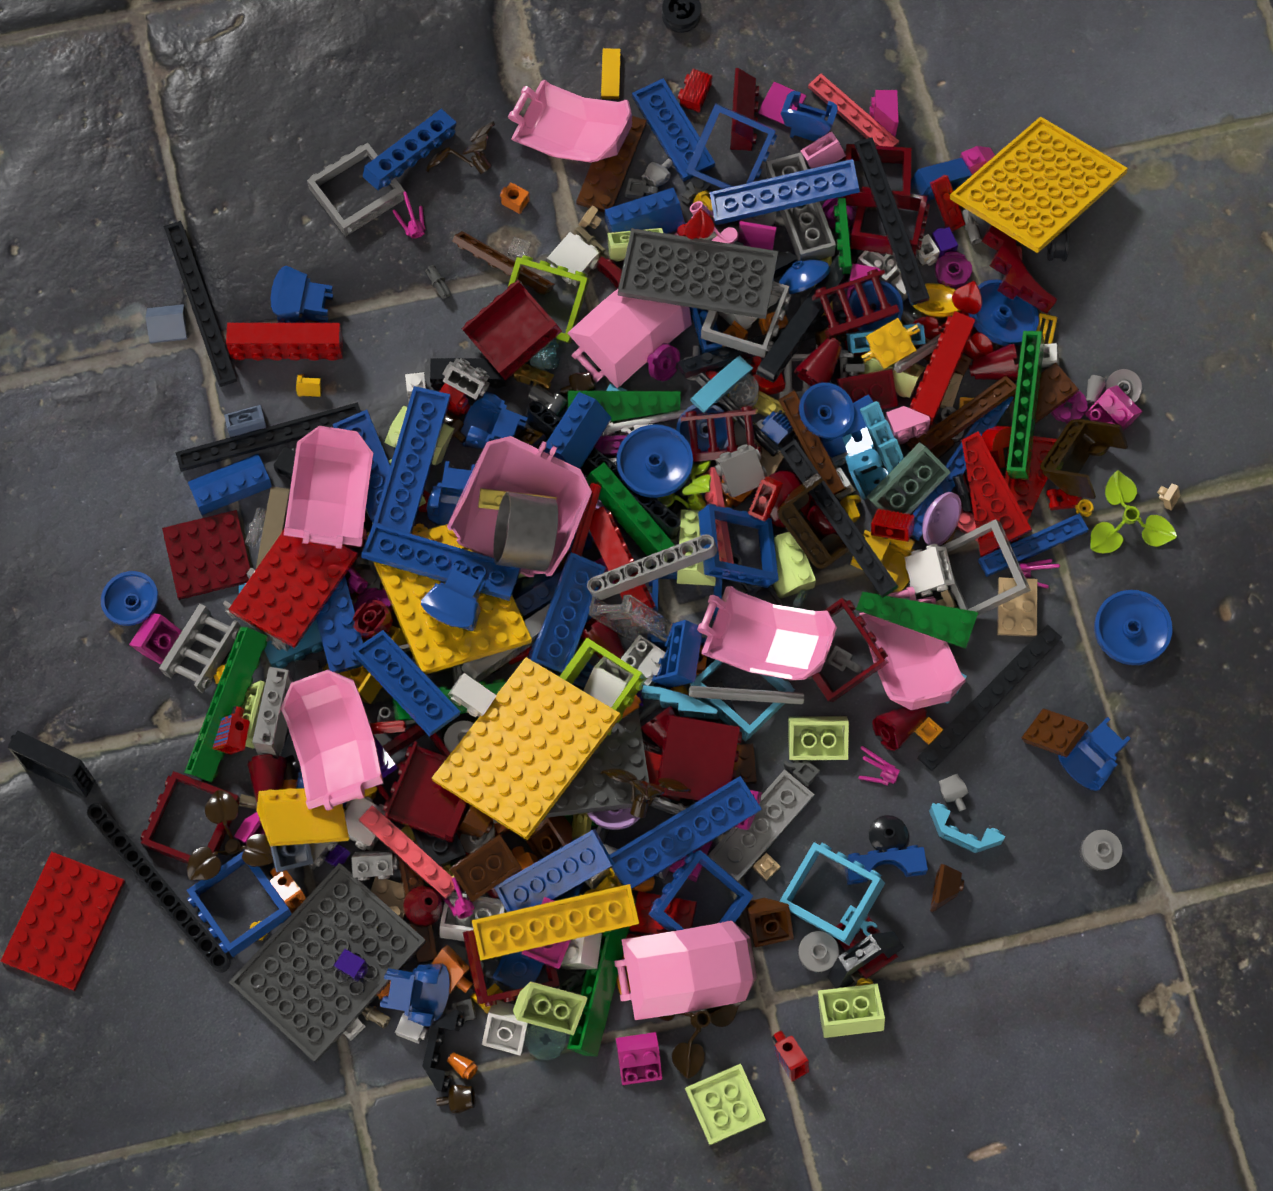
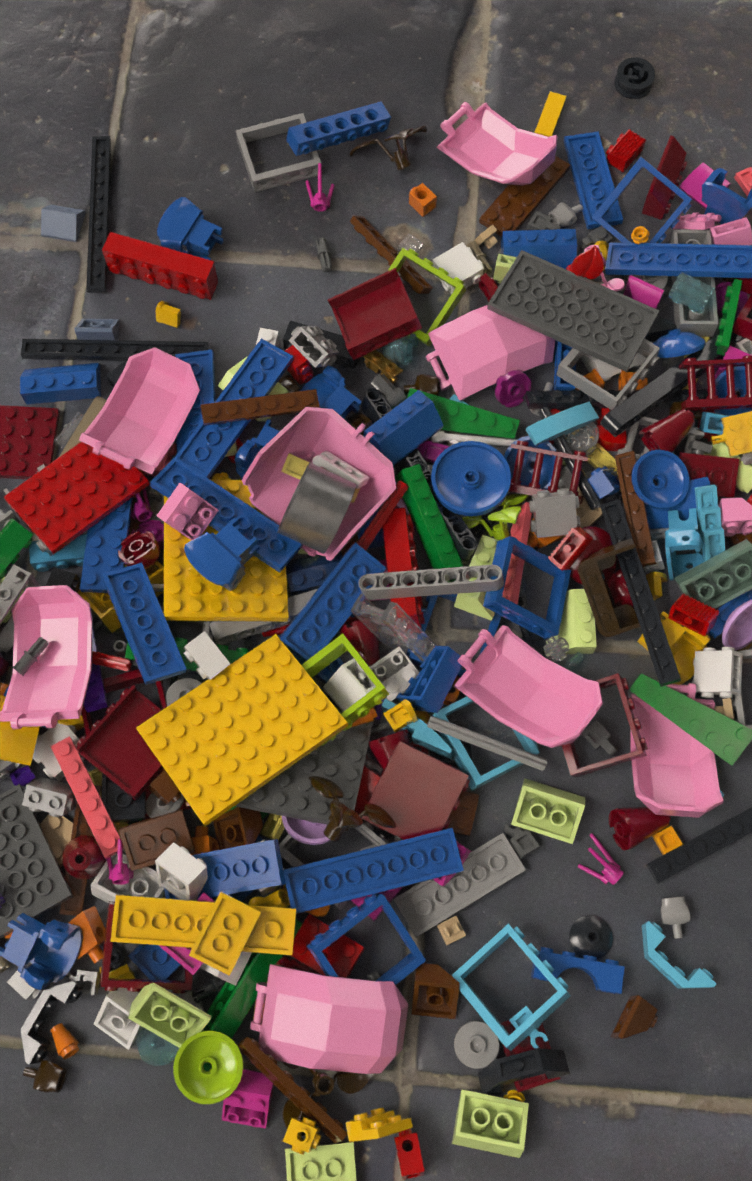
camera: 20 degrees right, 0 degrees up
none -> dark grey axle [12,637,49,676]
none -> white slope [155,842,208,901]
none -> bright pink slope [157,483,219,540]
none -> lime dish [173,1031,243,1104]
none -> yellow plate [189,892,261,976]
none -> reddish brown plate [200,389,320,426]
none -> reddish brown plate [237,1037,347,1143]
none -> yellow brick [283,1117,321,1155]
none -> white plate [312,451,370,489]
none -> yellow plate [345,1107,413,1142]
none -> yellow tile [383,699,418,732]
none -> clear gear [543,635,570,662]
none -> light orange plate [631,226,650,244]
none -> clear light blue brick [668,272,715,313]
none -> bright pink plate [673,213,721,230]

